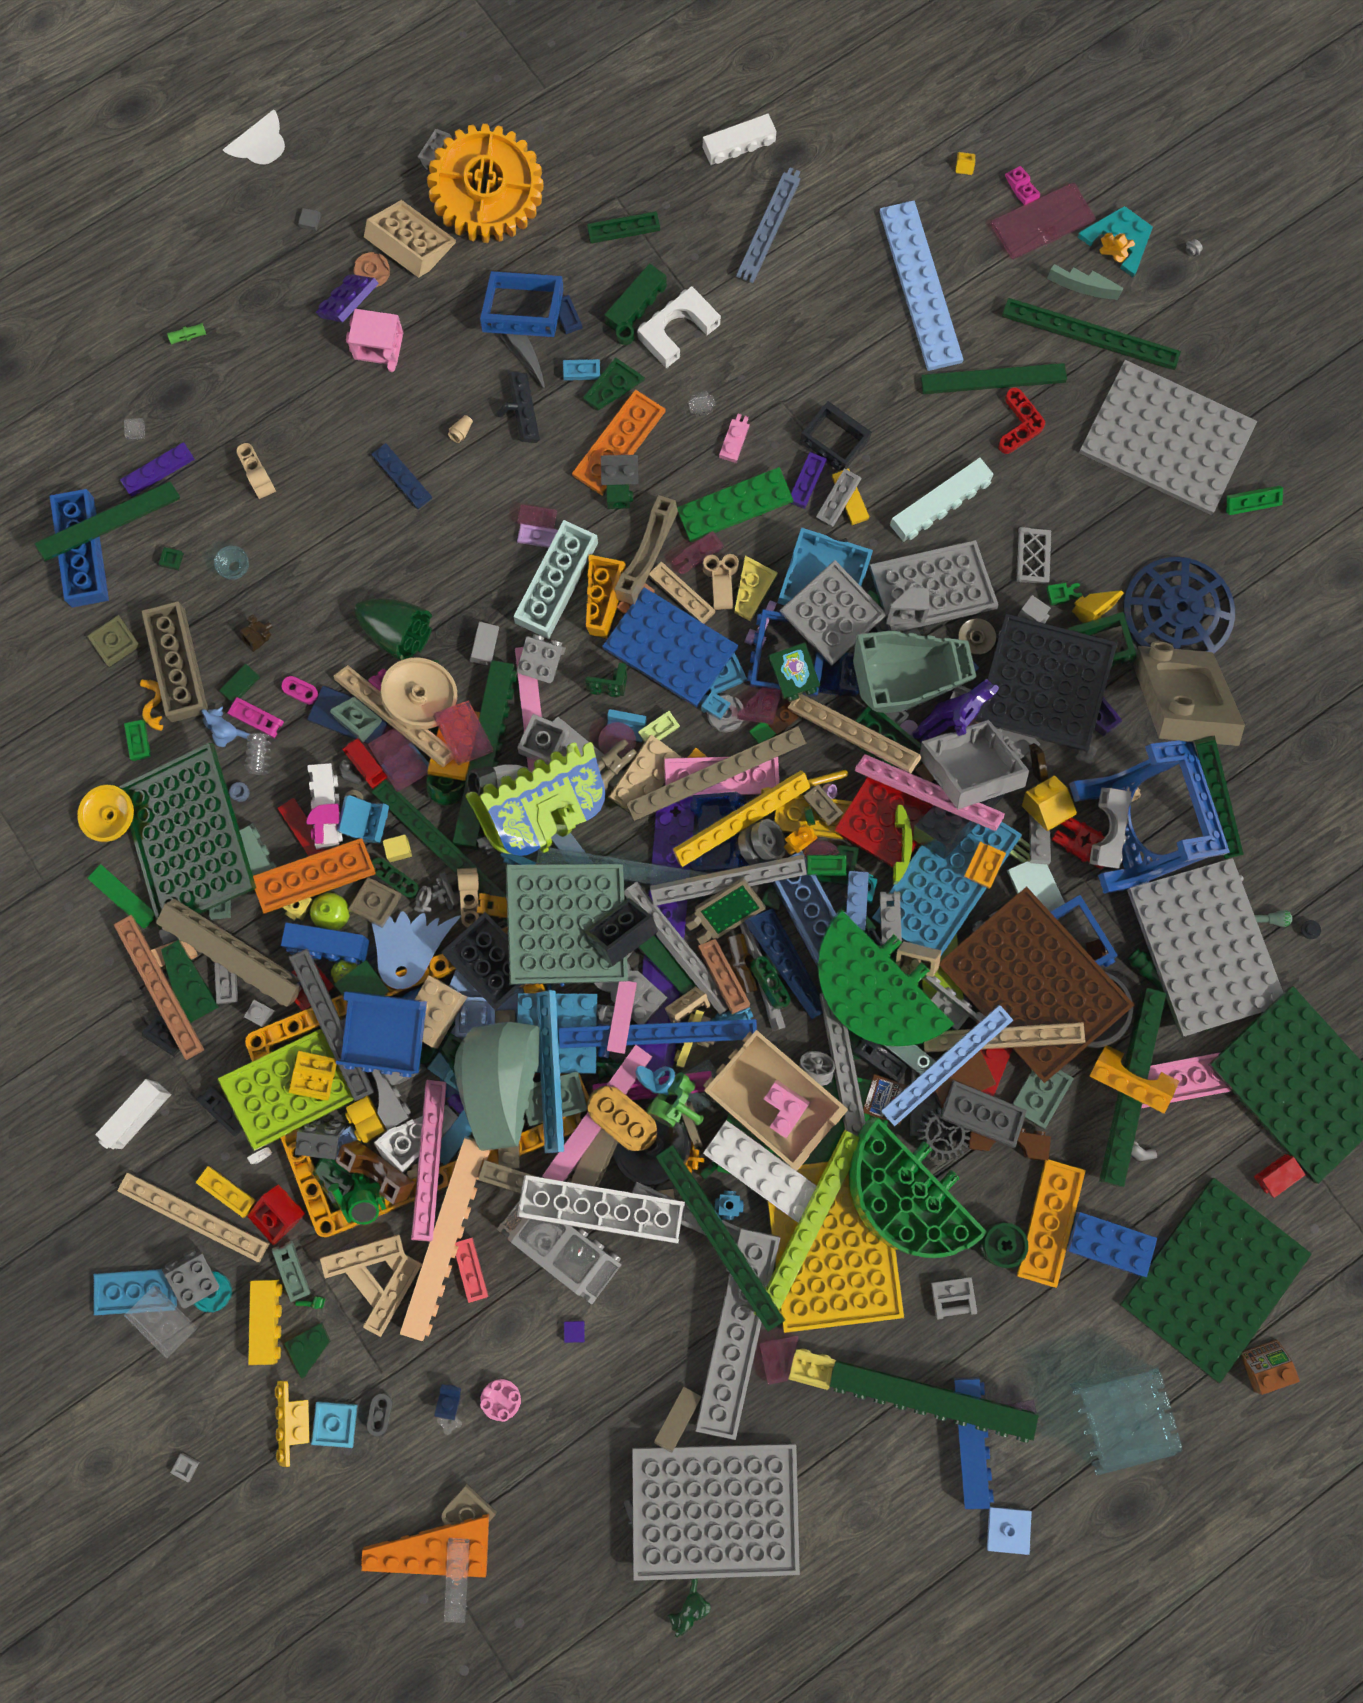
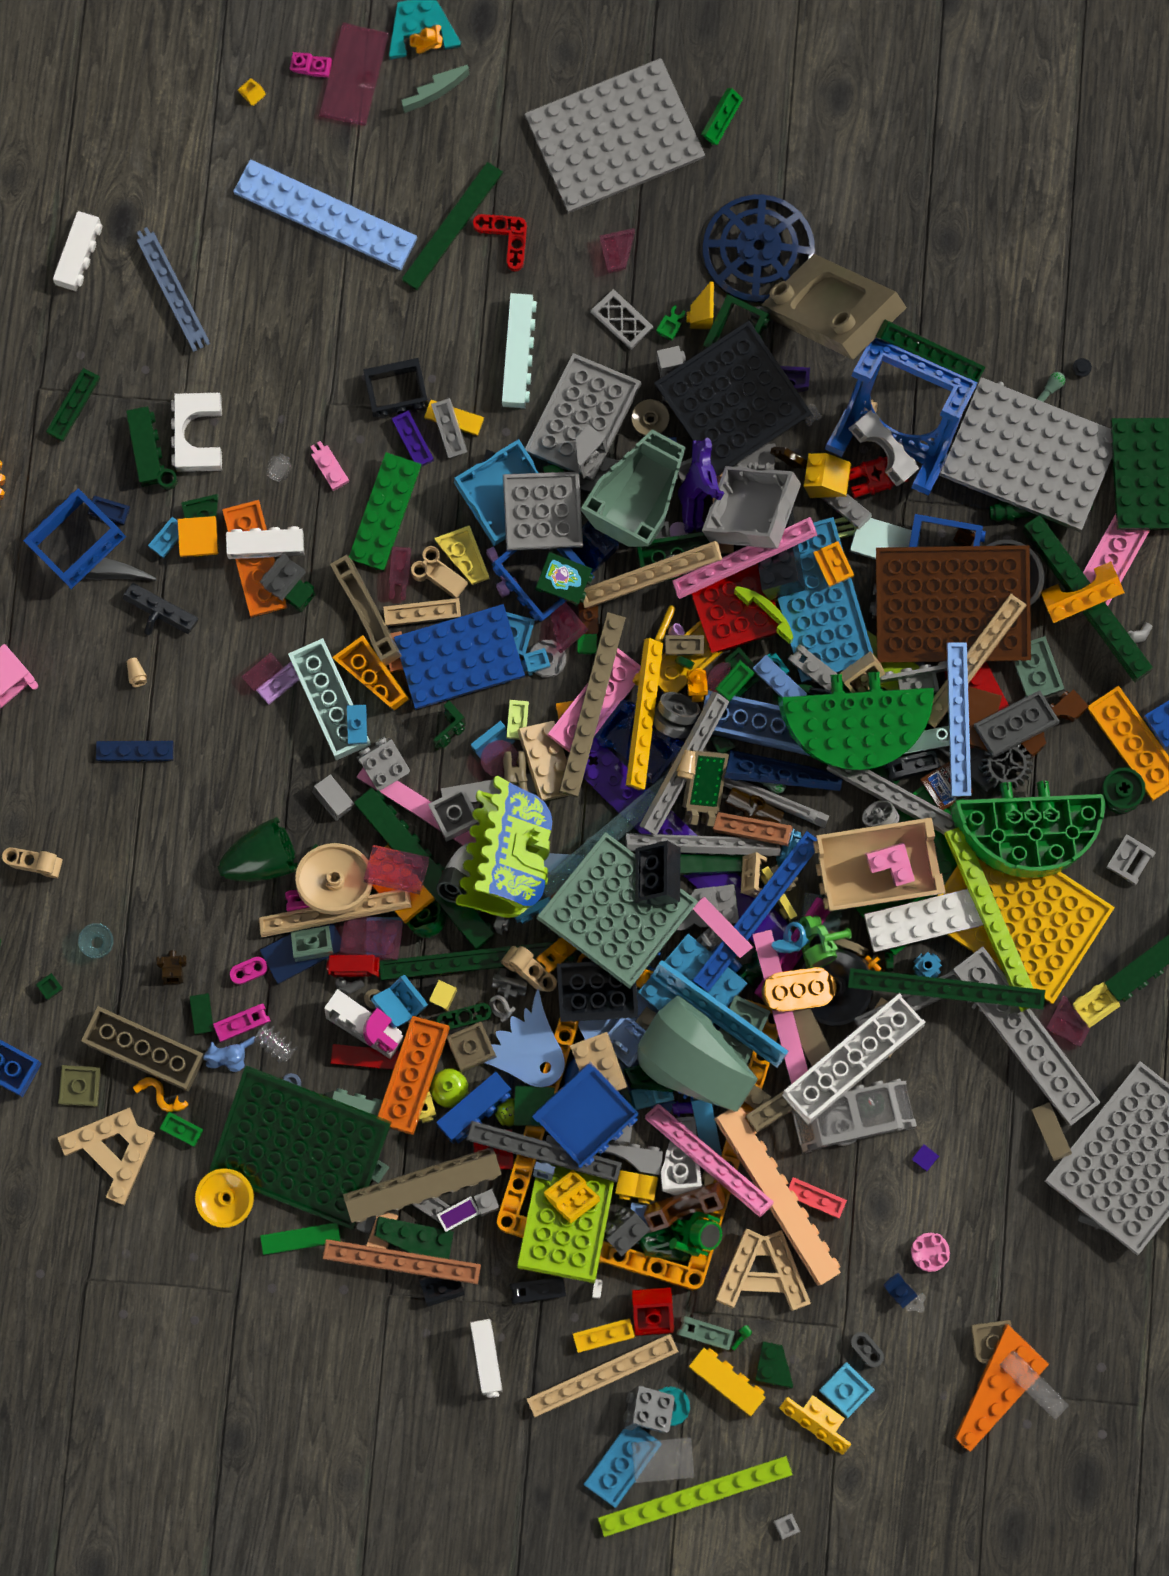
camera: 45 degrees left, 0 degrees up
dark green beam [750,956,790,1010] -> none
dark green plate [1002,298,1181,370] -> none
none -> tan plate [57,1108,155,1206]
none -> light orange tile [178,516,218,557]
none -> white brick [226,526,304,559]
none -> dark azure plate [347,705,368,744]
none -> dark purple tile [437,1197,480,1232]
none -> sand blue plate [533,1162,555,1182]
none -> lime plate [598,1456,793,1537]
none -> clear pink wing [599,228,635,273]
none -> tan cone [676,750,696,779]

